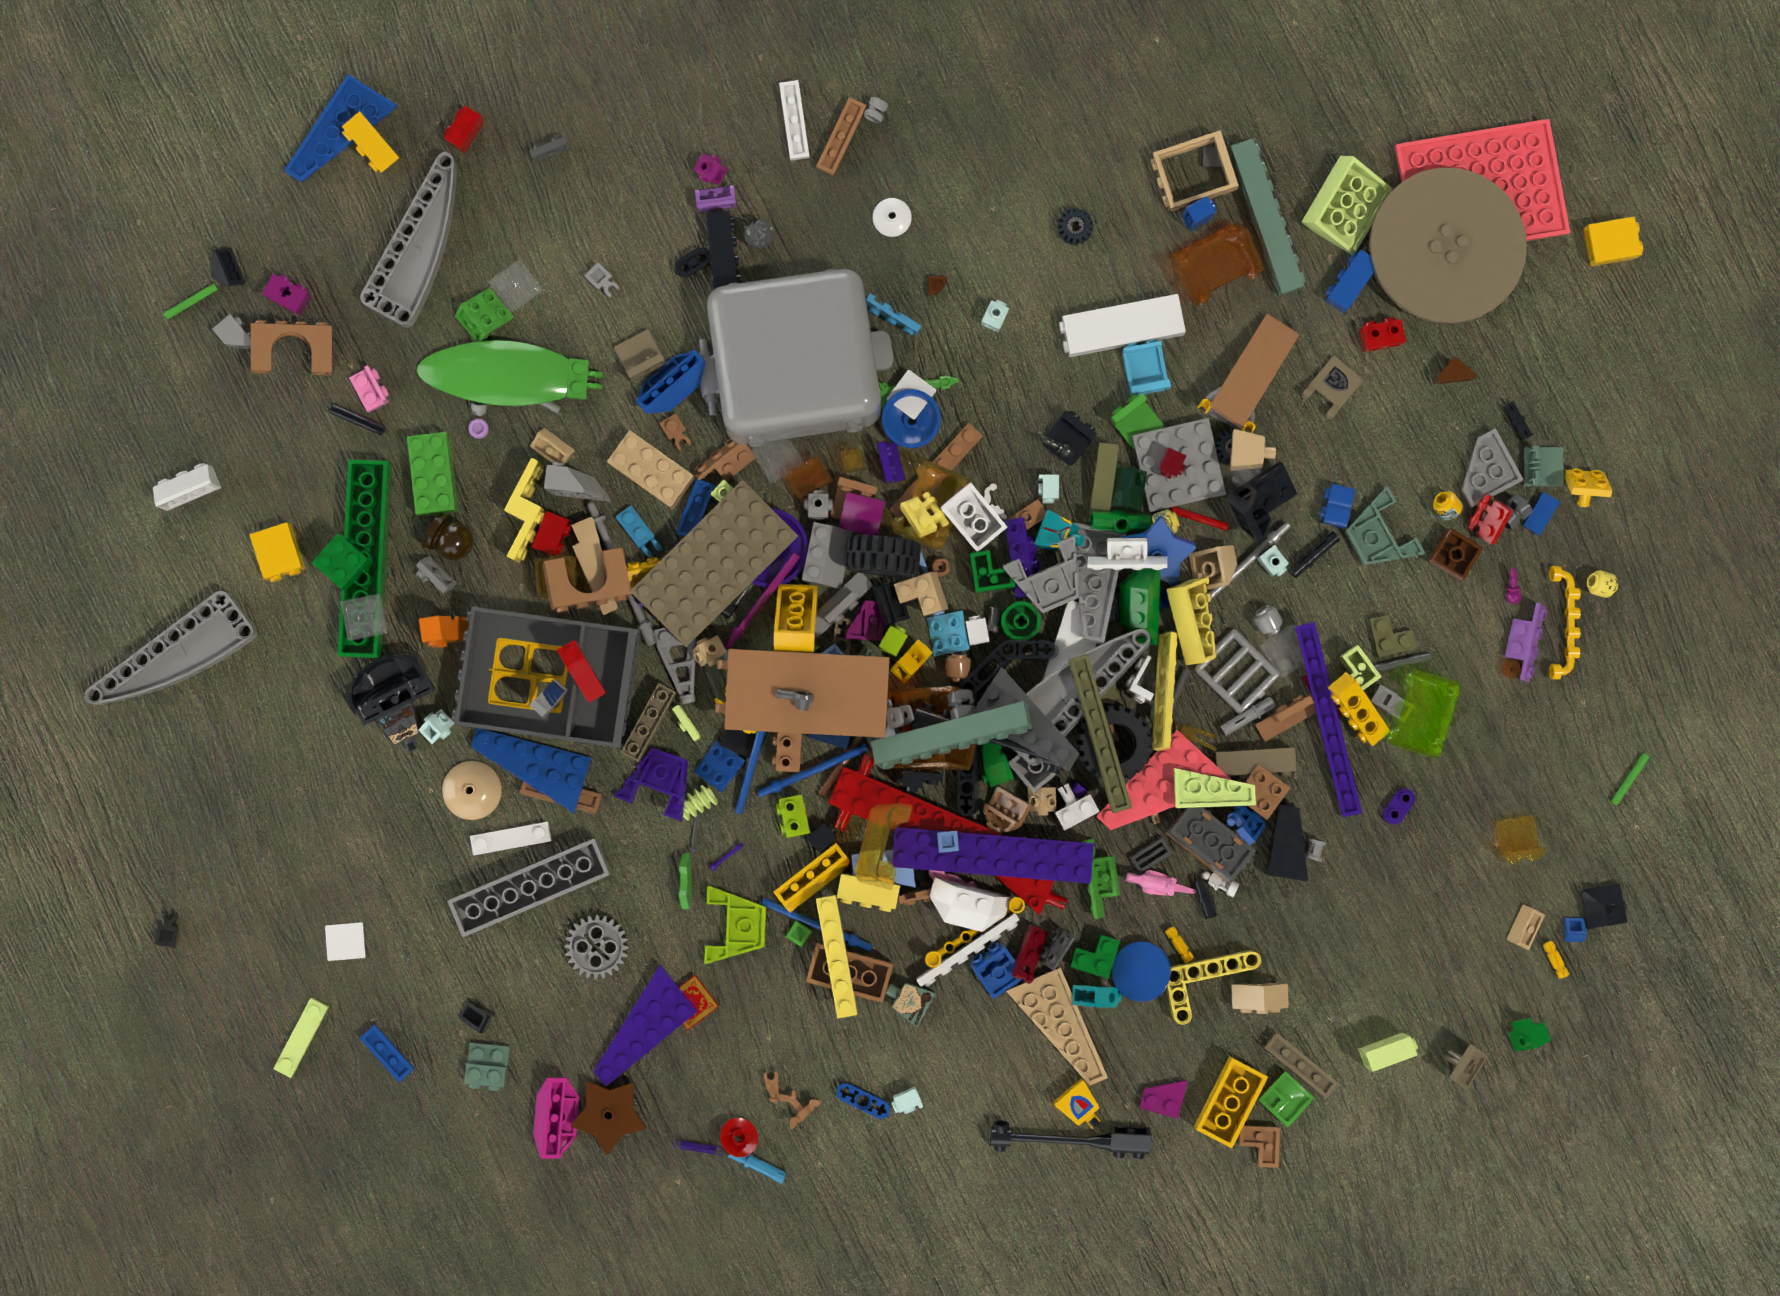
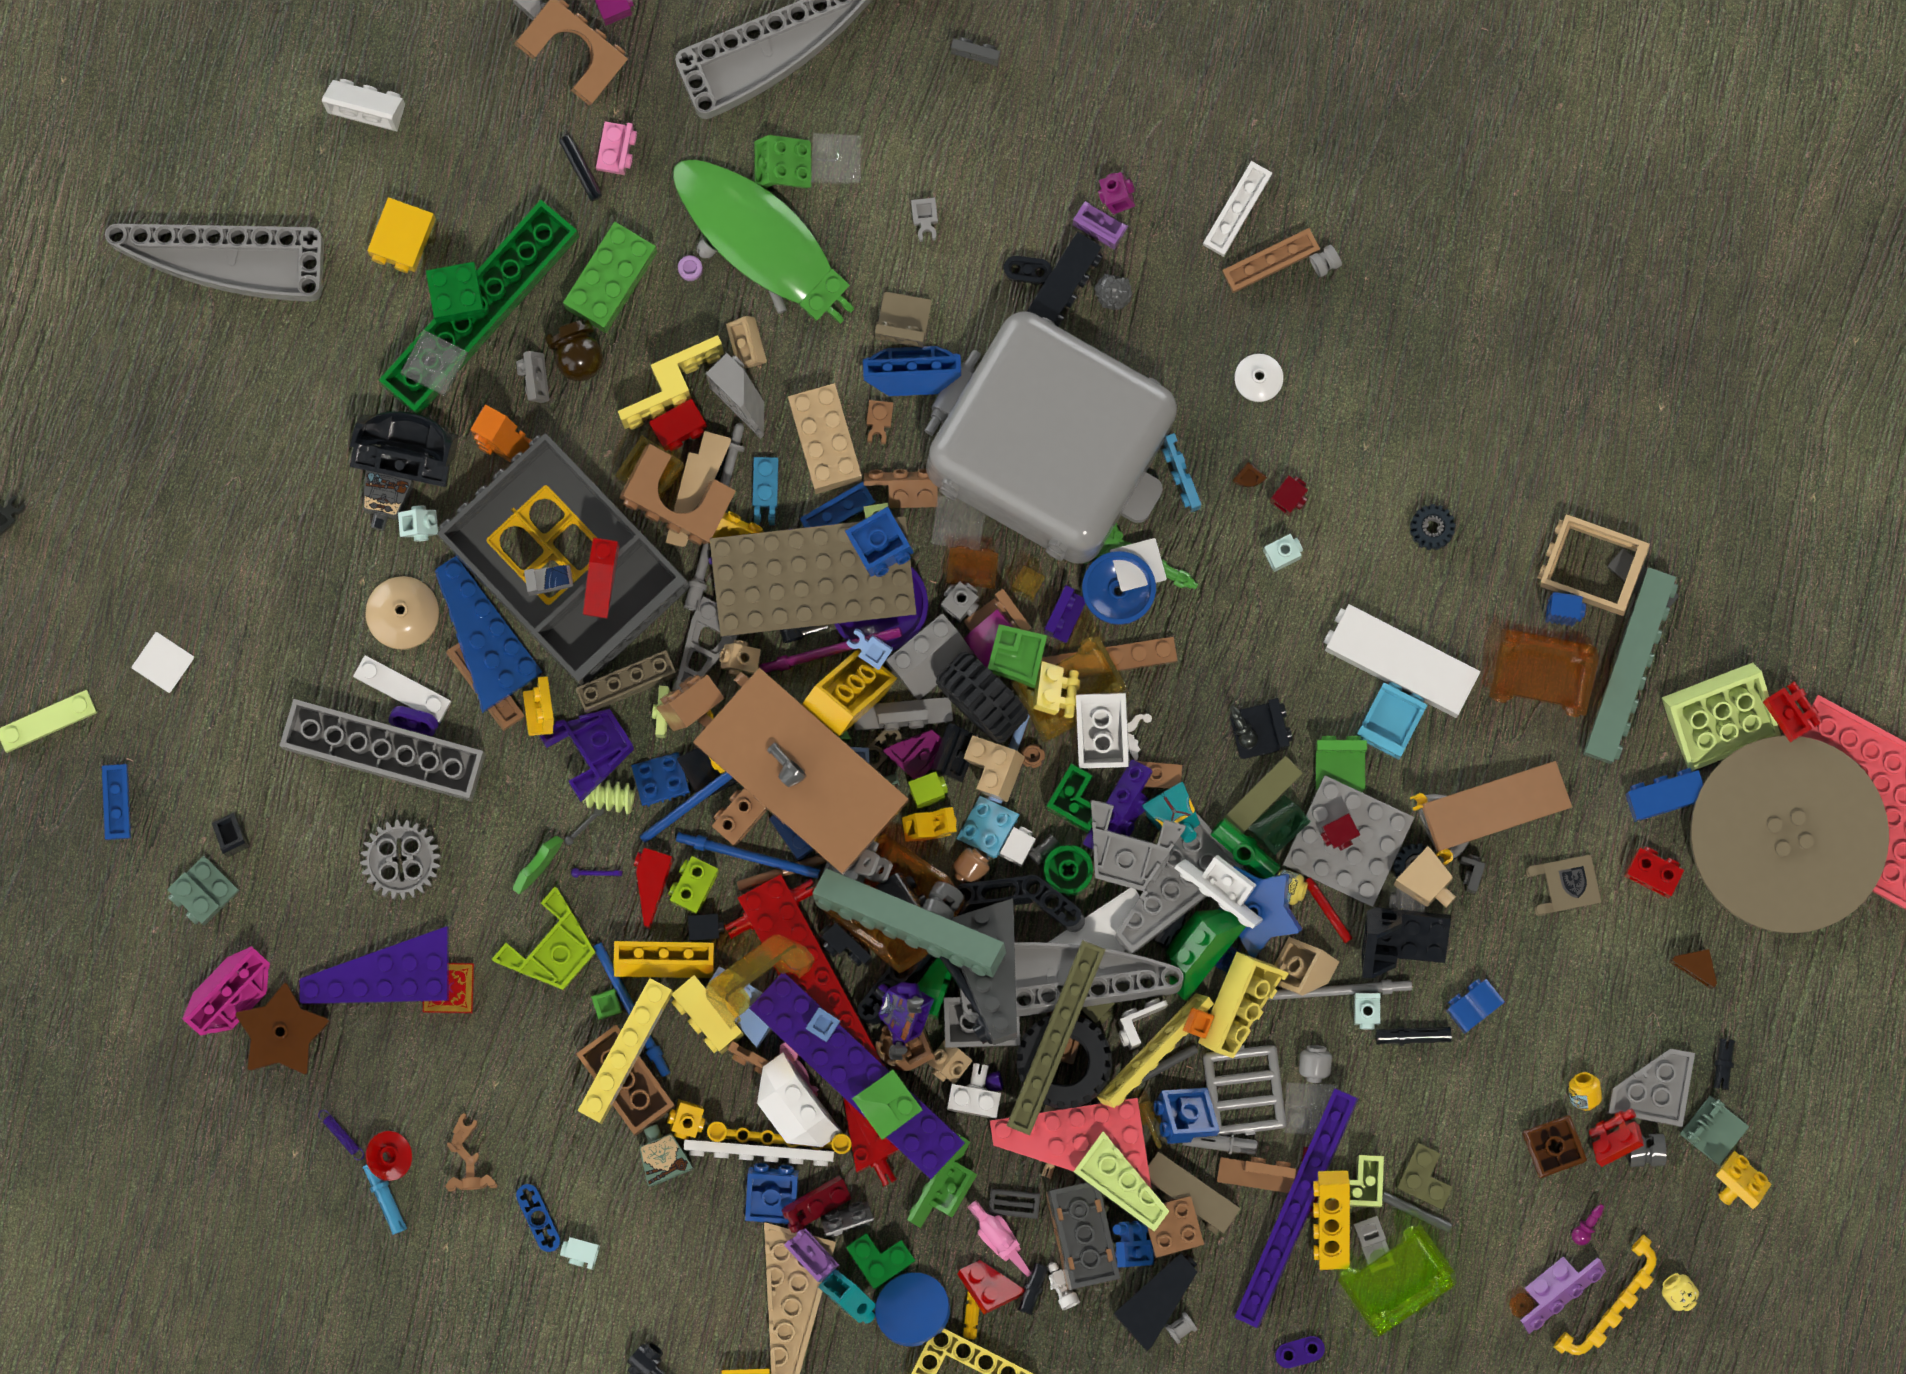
camera: 40 degrees right, 5 degrees down
light aqua brick [1038,475,1059,504] -> none
sand green wing [1344,487,1425,566] -> none
blue tile [1522,492,1560,536] -> none
none -> dark purple plate [388,706,438,736]
none -> yellow bracket [523,676,554,736]
none -> red slope [634,848,673,929]
none -> medium nougat brick [656,674,725,731]
none -> yellow brick [667,1099,705,1140]
none -> medium lavender hinge [784,1228,839,1282]
none -> blue plate [845,507,914,577]
none -> light blue plate [847,629,893,670]
none -> bright green plate [852,1070,923,1140]
none -> torso [875,982,934,1060]
none -> wing [957,1260,1025,1315]
none -> bright green plate [988,624,1047,688]
none -> blue plate [1153,1088,1220,1144]
none -> orange tile [1183,1007,1214,1039]
none -> dark red brick [1270,475,1308,517]
none -> dark grey bracket [1459,854,1485,894]
none -> red plate [1763,681,1822,743]

